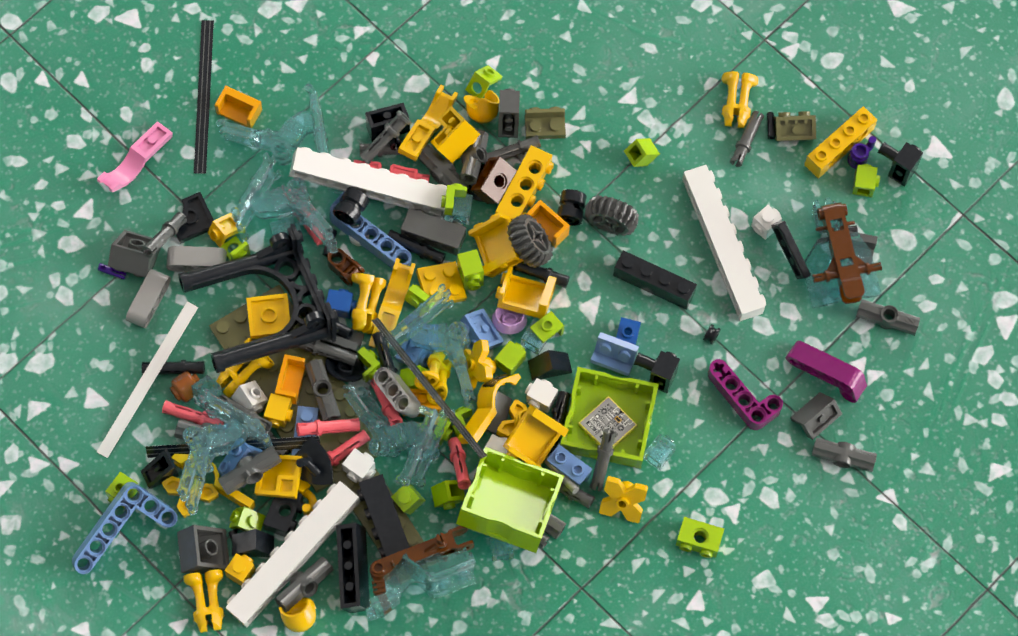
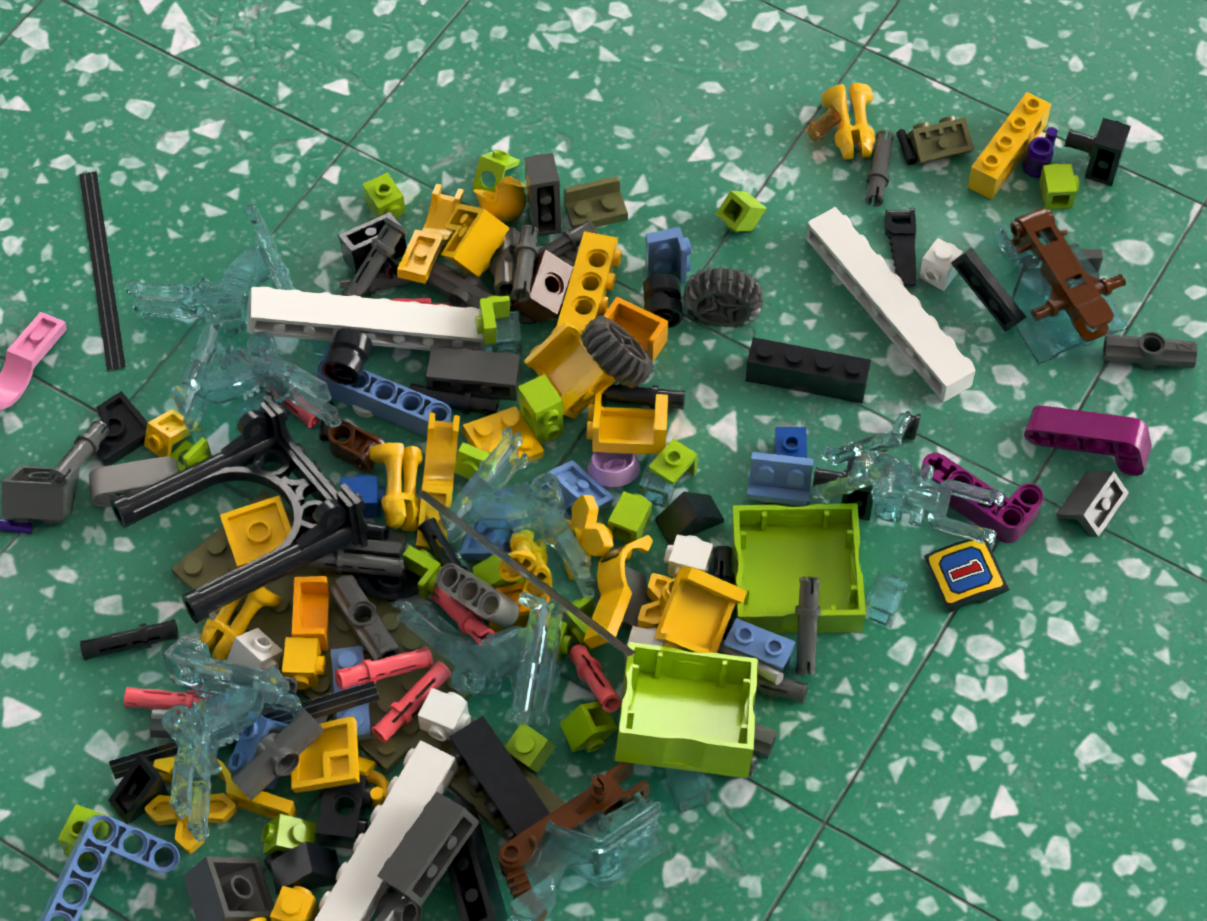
camera: 10 degrees left, 10 degrees down
white sticker [97,302,198,458] -> none
light grey beam [126,269,171,328] -> none
dark orange head [170,371,202,402] -> none
light orange panel [215,86,262,129] -> none
black shield [294,435,333,485] -> none
tile [578,396,637,448] -> none
yellow plant [599,476,648,523] -> none
lime brick [676,517,724,558] -> none
dark grey piece [811,437,877,472] -> none
none -> lime brick [362,172,406,219]
none -> dark grey brick [377,791,479,907]
none -> dark grey pin [511,225,539,302]
none -> medium blue bracket [645,227,691,283]
none -> clear orange pin [806,107,842,141]
none -> clear light blue piece [812,413,1005,544]
none -> black piece [885,208,917,287]
none -> slope [924,535,1010,612]

